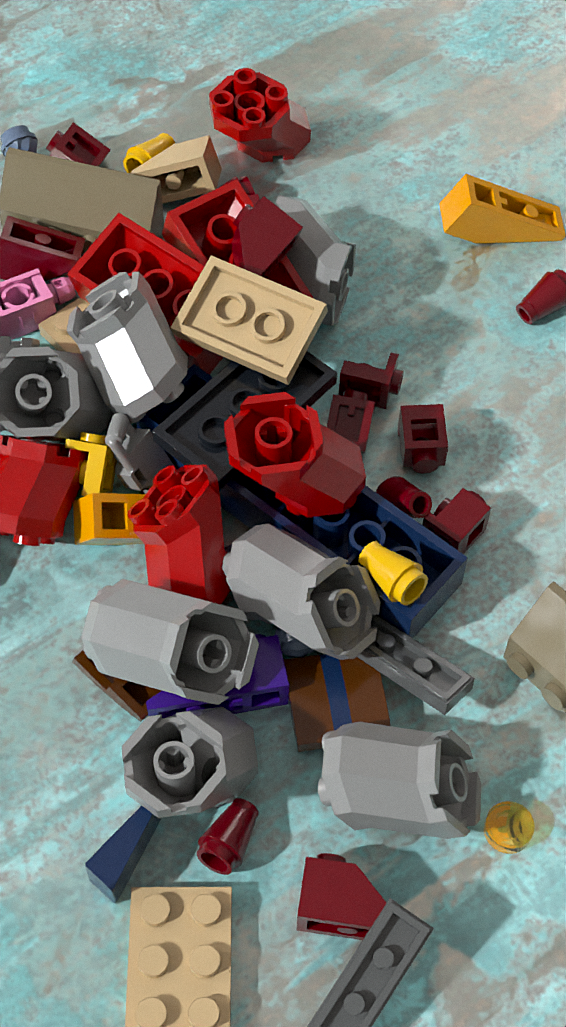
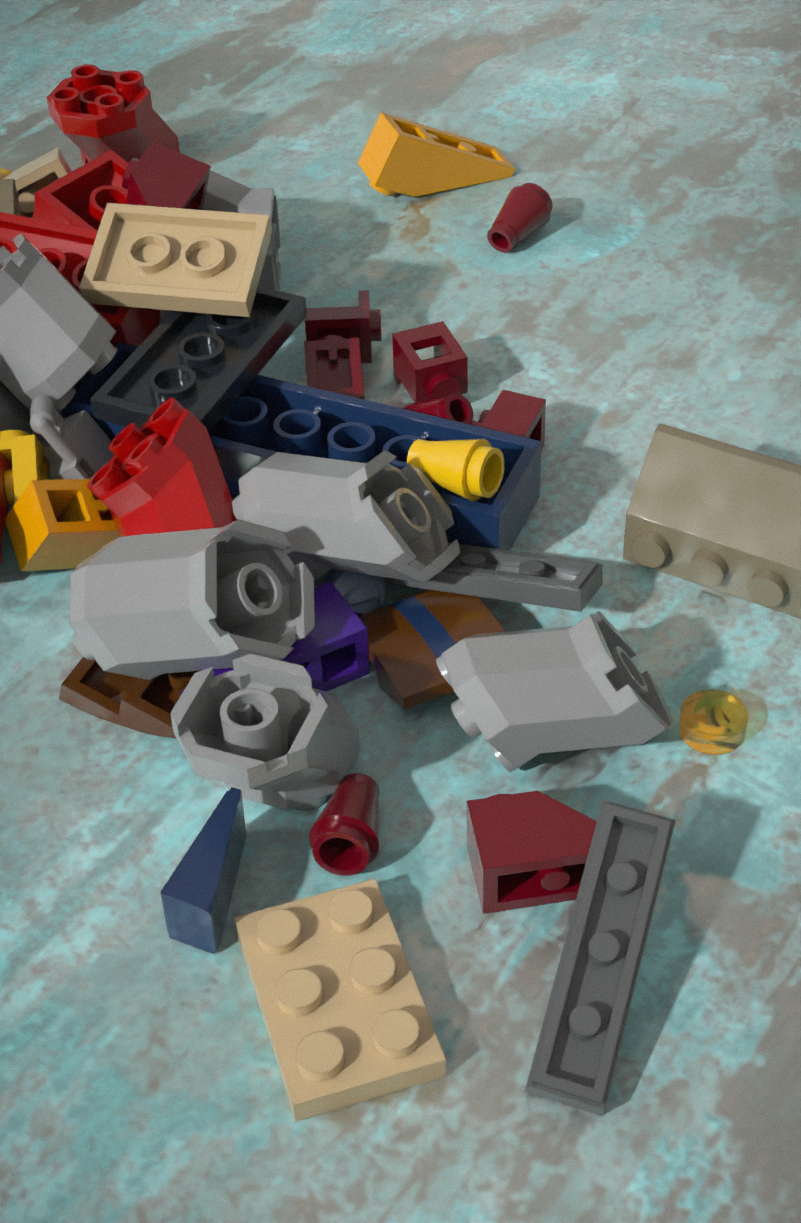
camera: 15 degrees left, 15 degrees down
red brick [224,392,366,518] -> none

